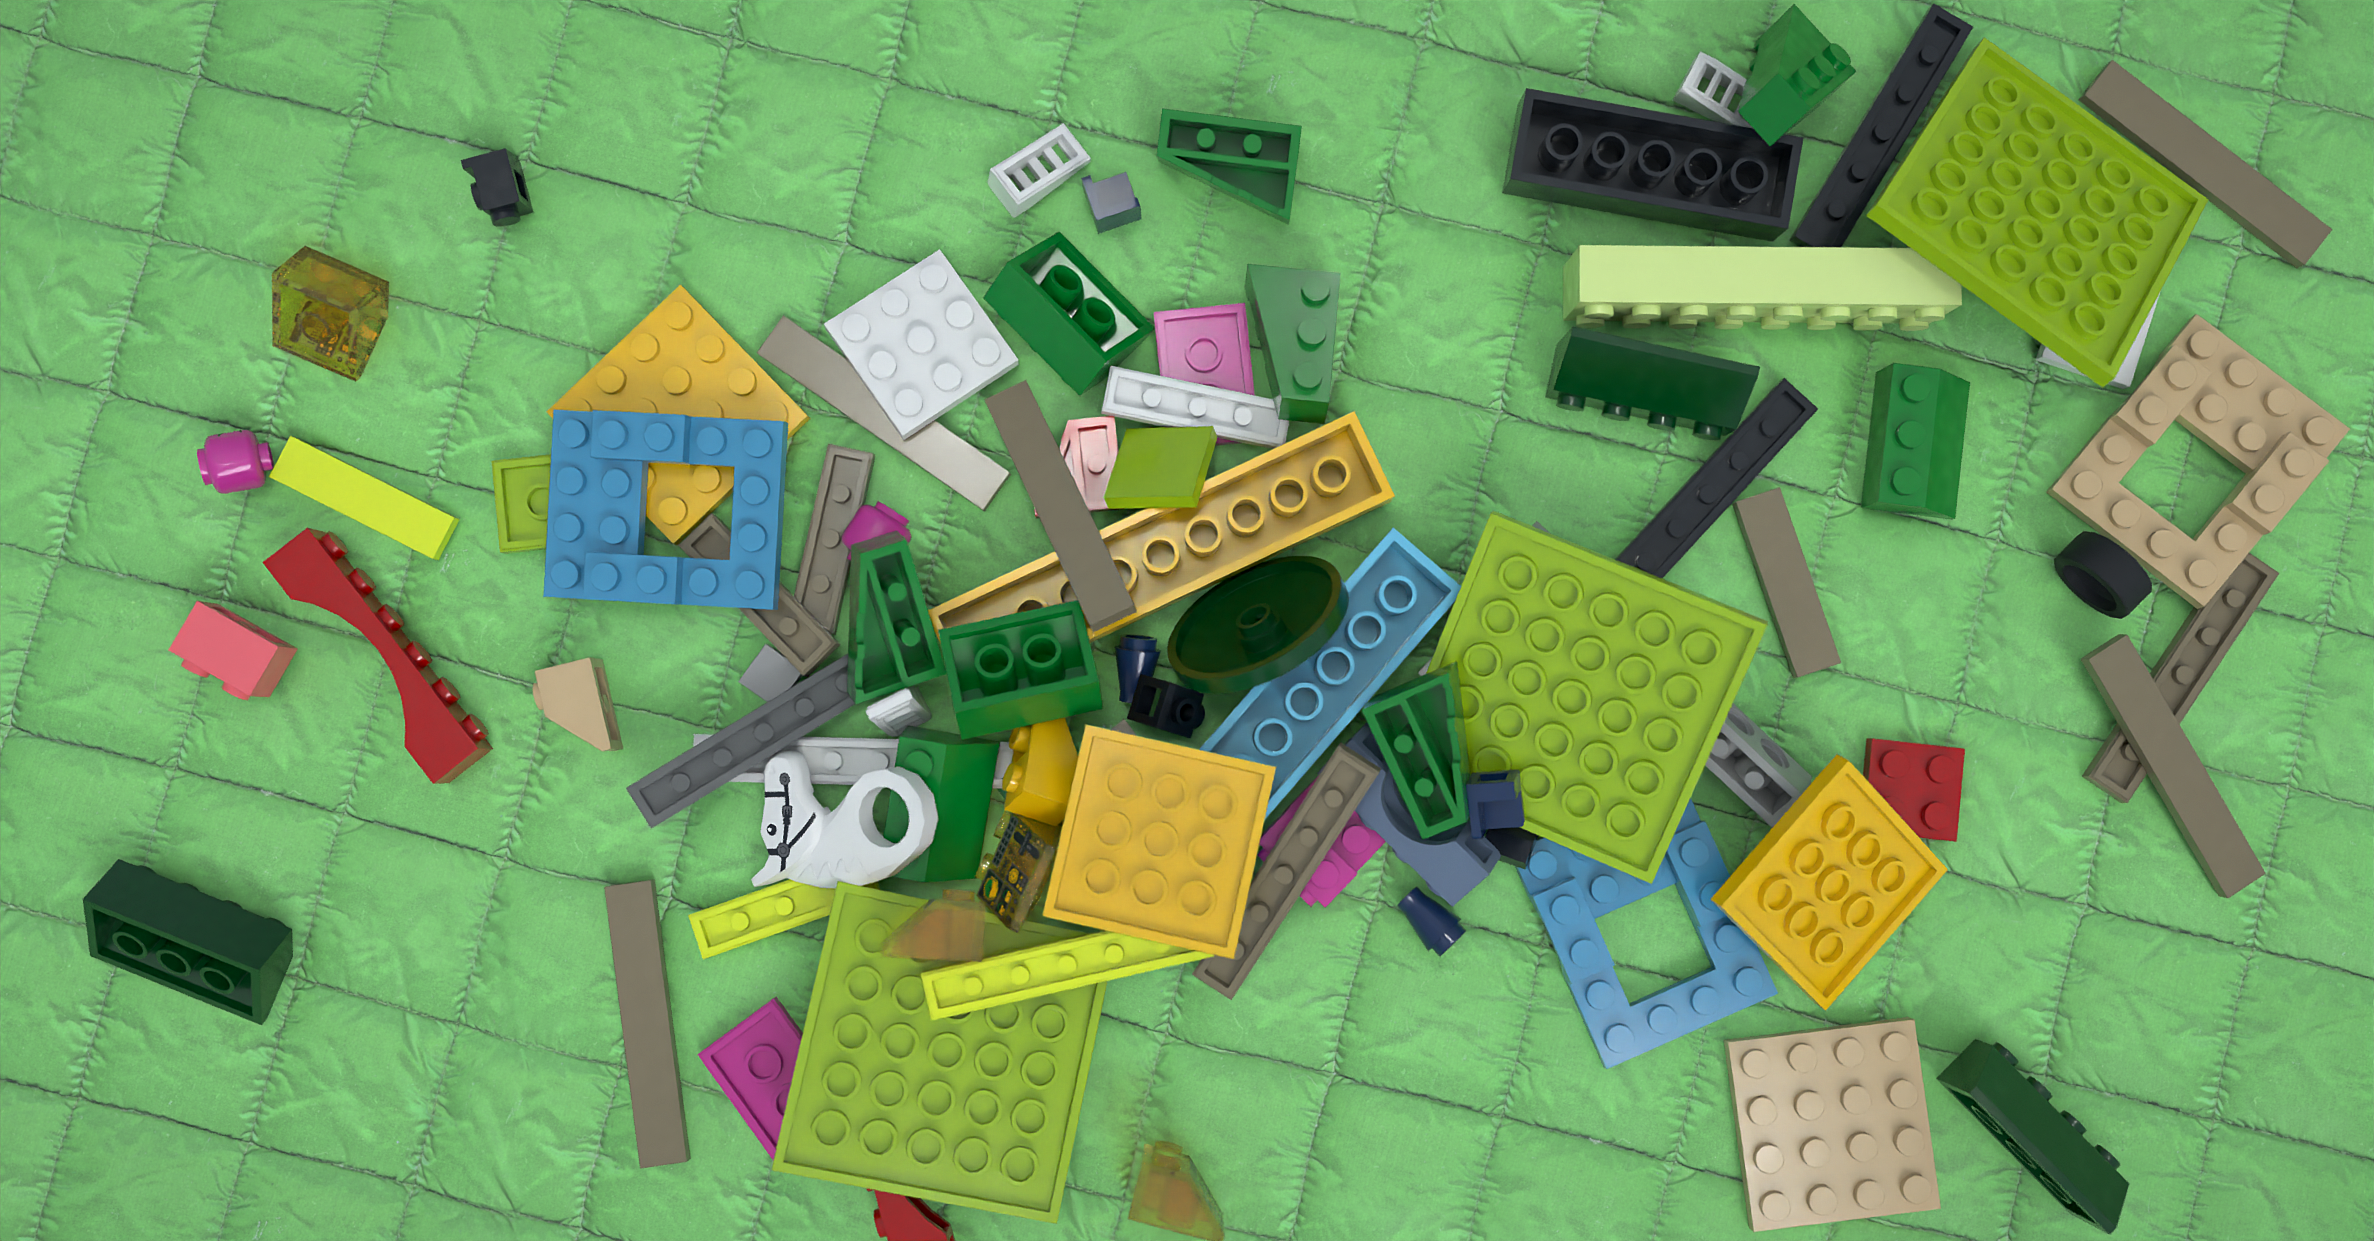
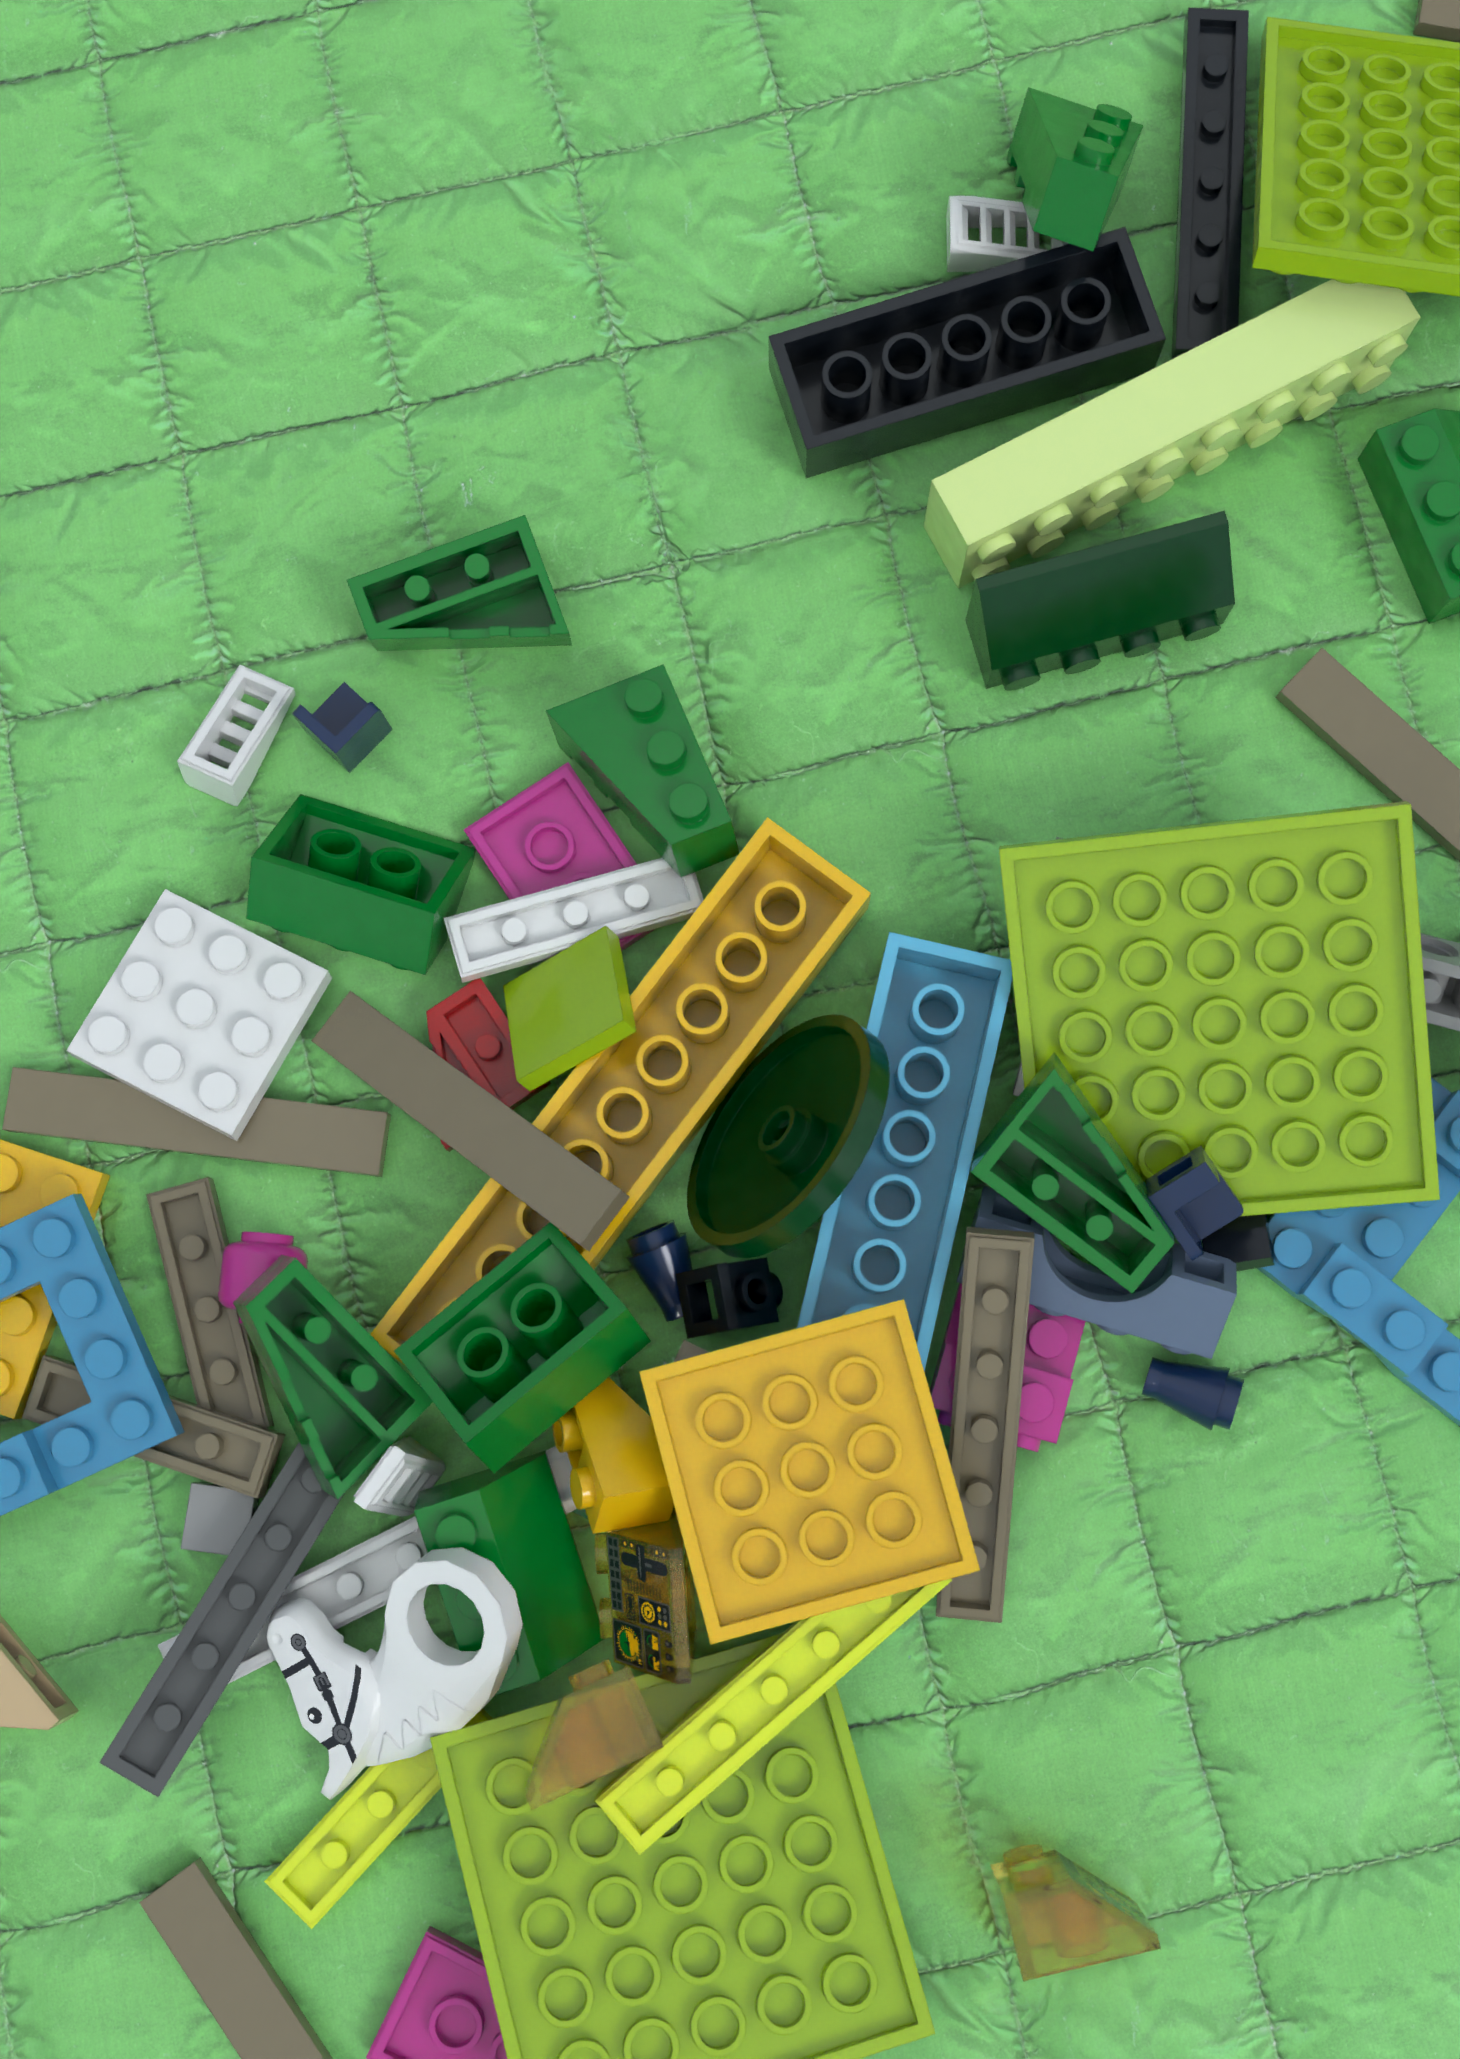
camera: 20 degrees left, 5 degrees down
black tile [1615,378,1818,578] -> none

